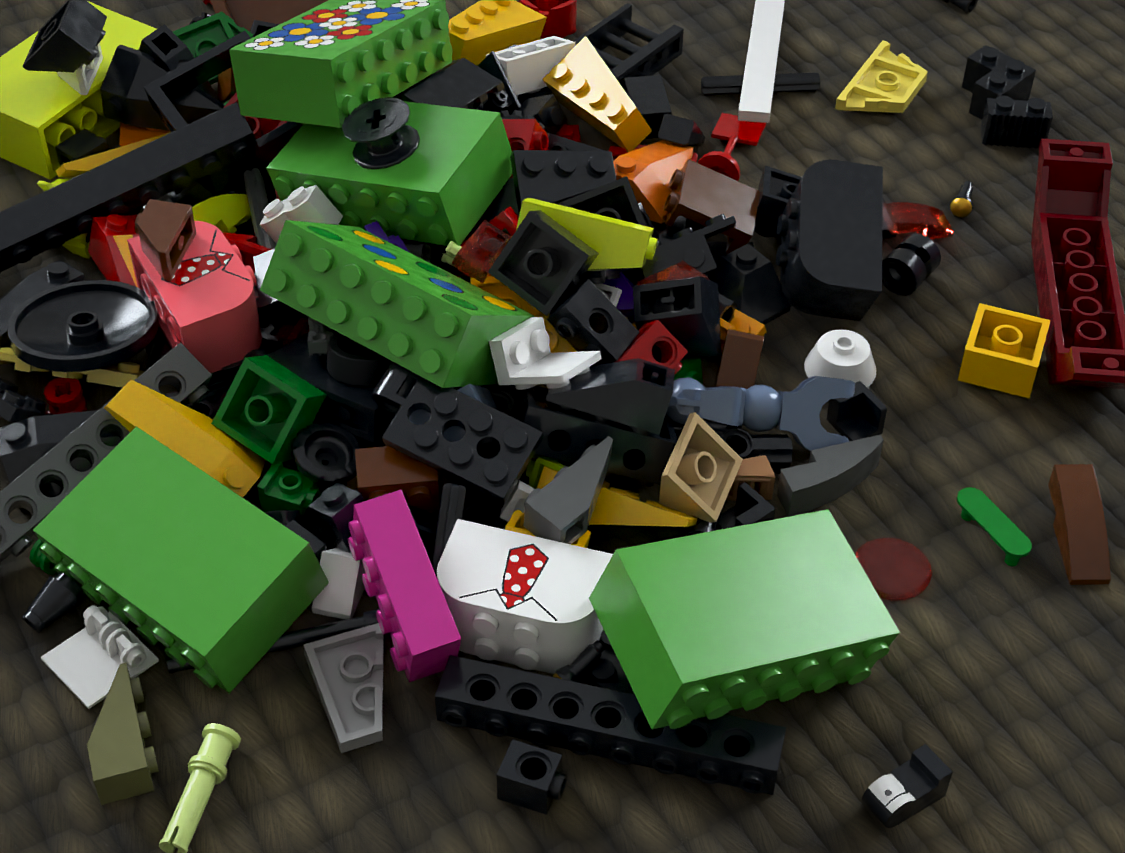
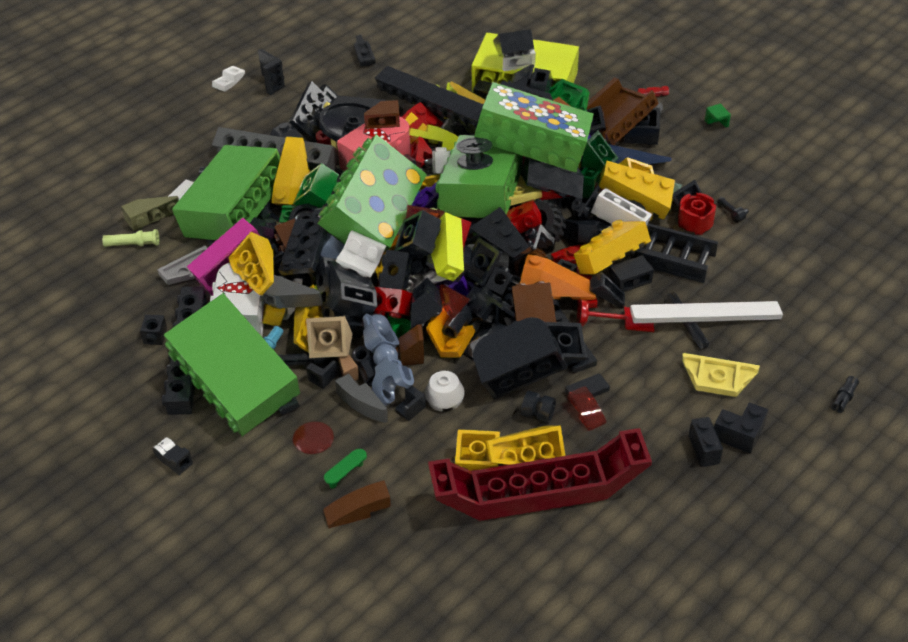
camera: 75 degrees right, 0 degrees up
piece [950,181,973,218] -> none
none -> yellow wedge [228,232,274,296]
none -> yellow wedge [486,425,565,465]

